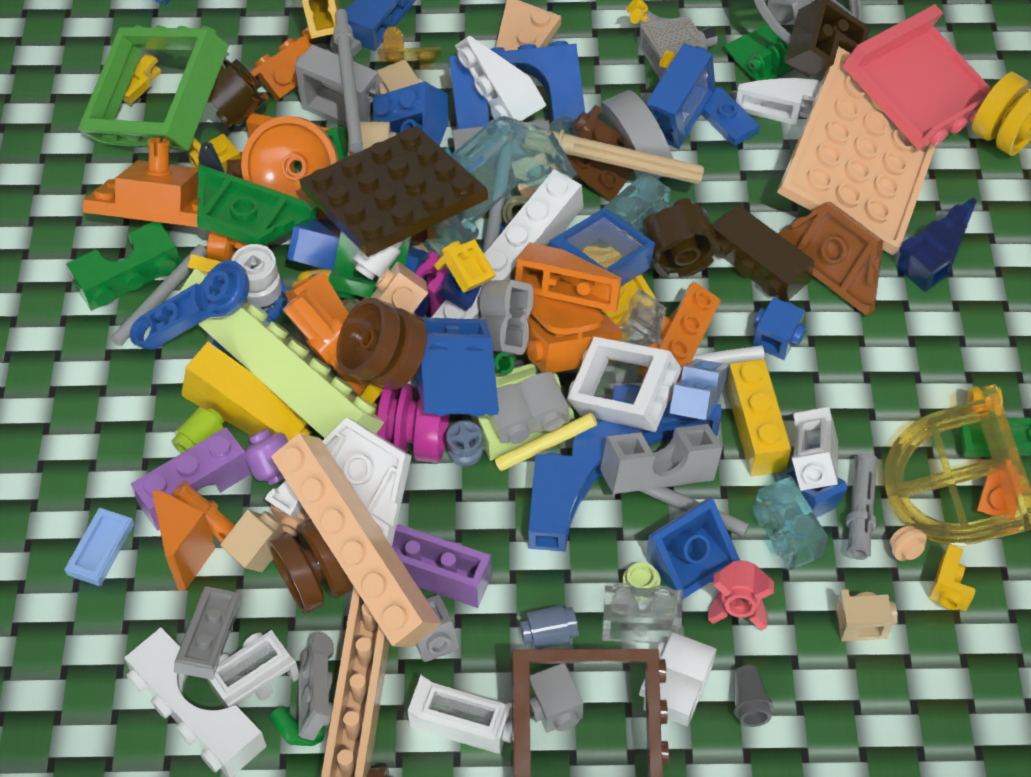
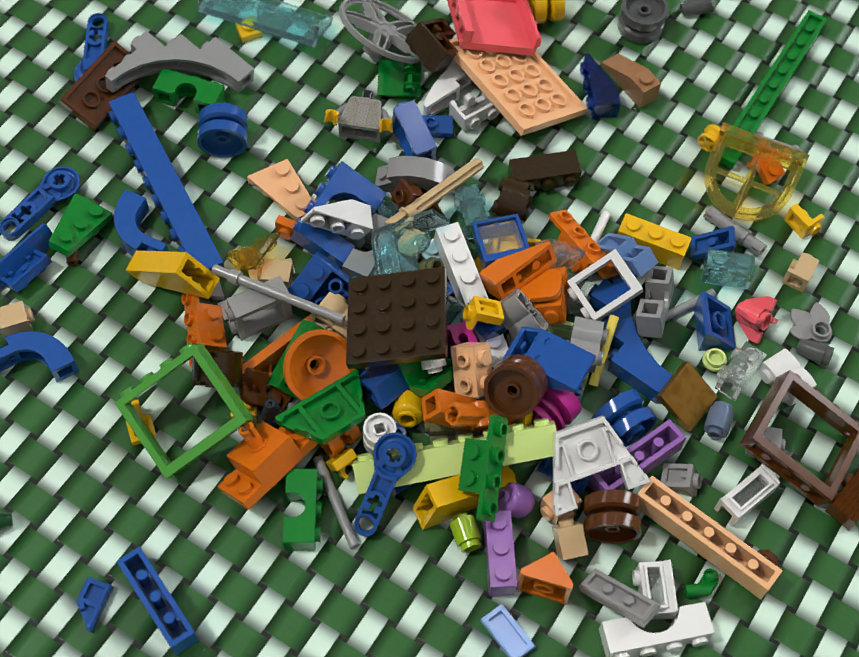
camera: 60 degrees left, 5 degrees up
orange pin [170,481,235,543] -> none
light nougat brick [271,433,442,647] -> none
light grey hinge [299,632,334,741] -> none
blue brick [753,297,807,360] -> none
dark orange wing [778,202,883,316] -> none
white window [792,407,838,491] -> none
light nougat plate [890,525,927,561] -> none
none -> reddish brown bracket [239,367,270,407]
none -> white window [449,92,500,131]
none -> green bracket [458,414,509,522]
none -> blue wheel [592,389,657,447]
none -> medium nougat slope [601,53,661,109]
none -> pearl gold tile [656,361,718,431]
none -> light grey plate [789,302,832,343]

